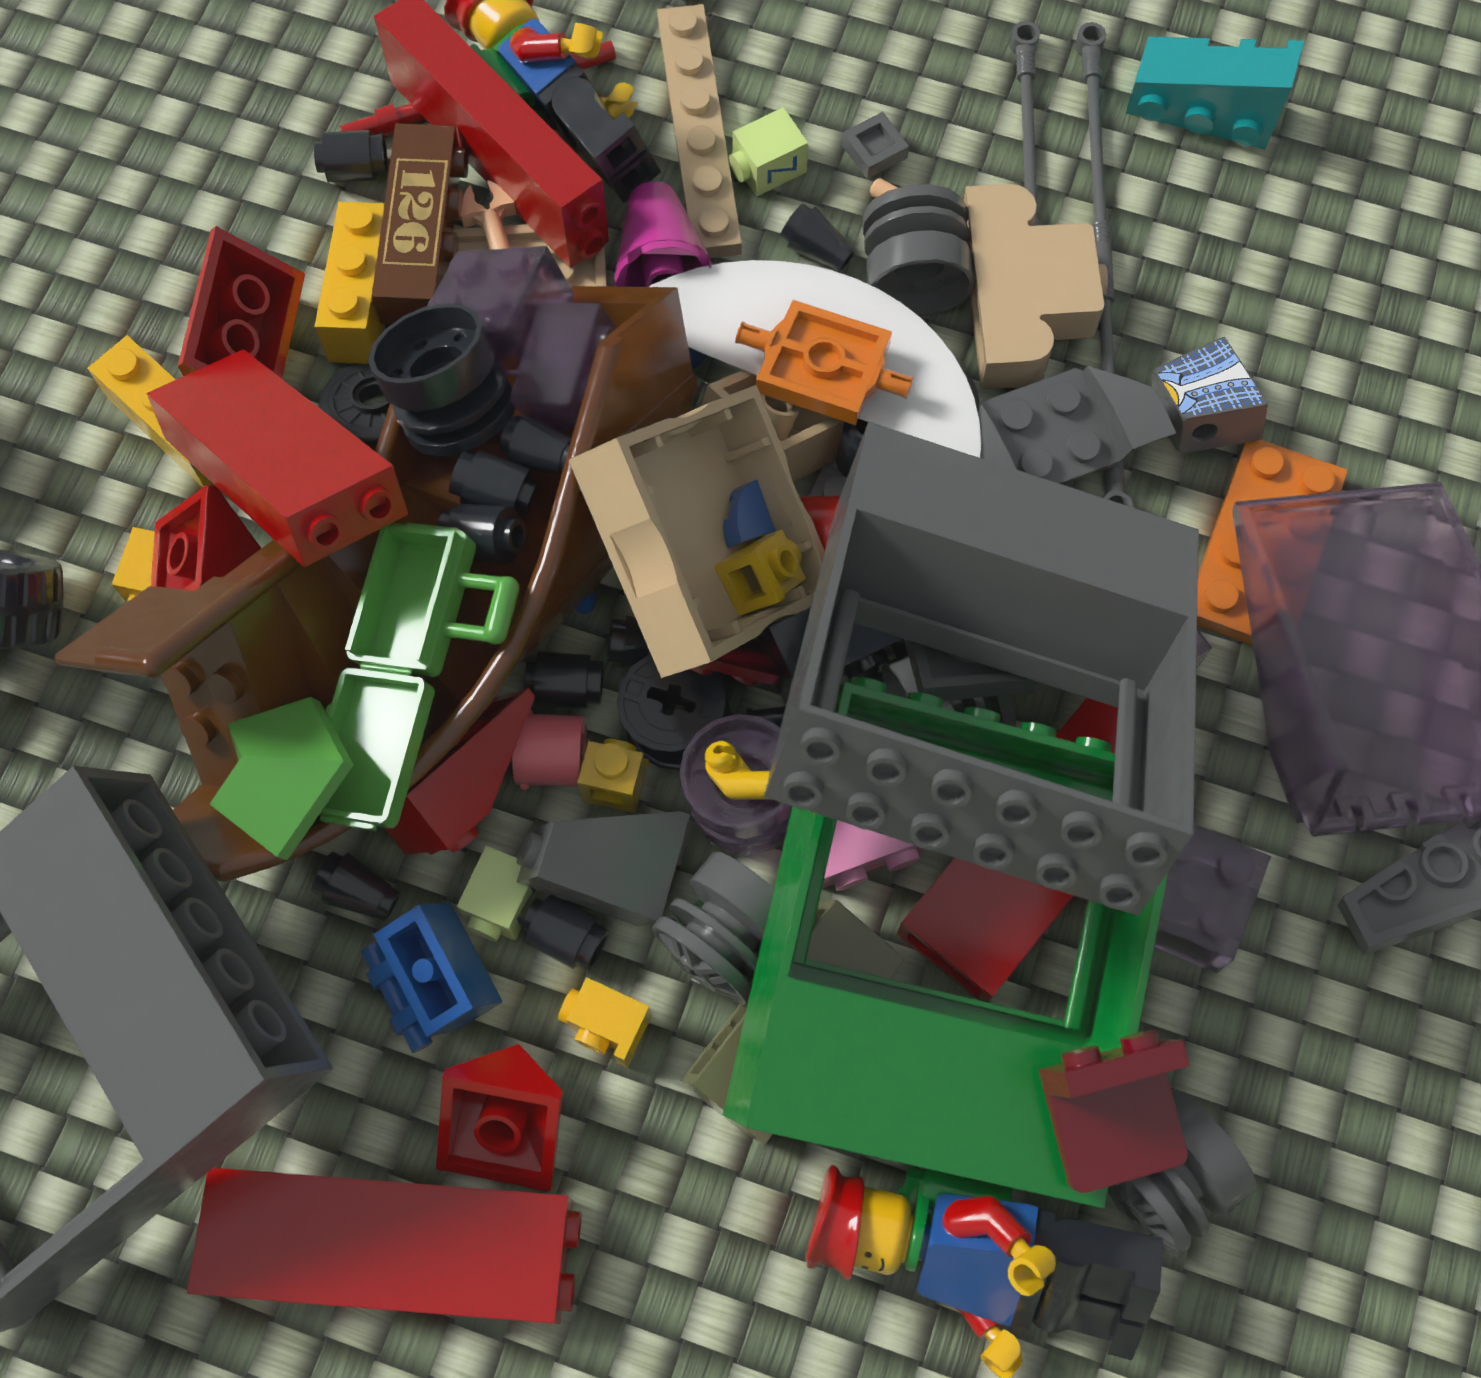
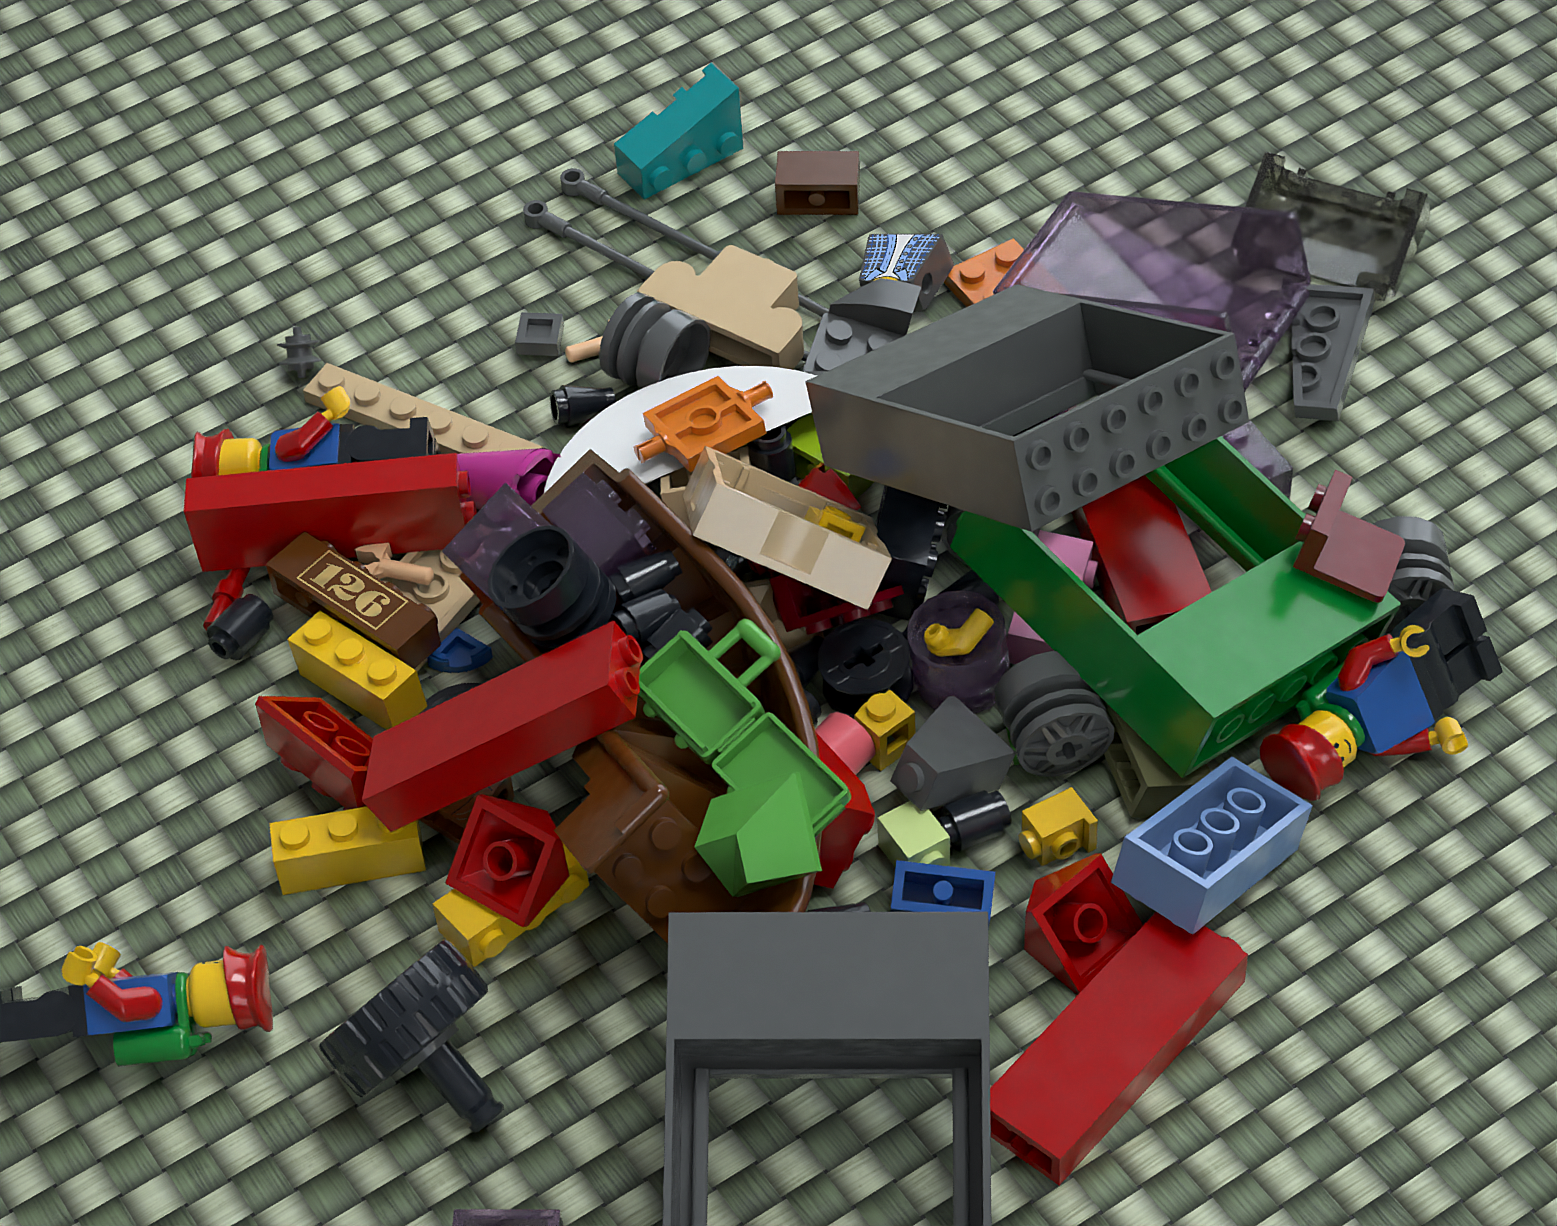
camera: 50 degrees left, 20 degrees down
yellowish green brick [729,107,808,197] -> none
none -> reddish brown brick [775,151,860,215]
none -> medium blue brick [1111,757,1313,935]

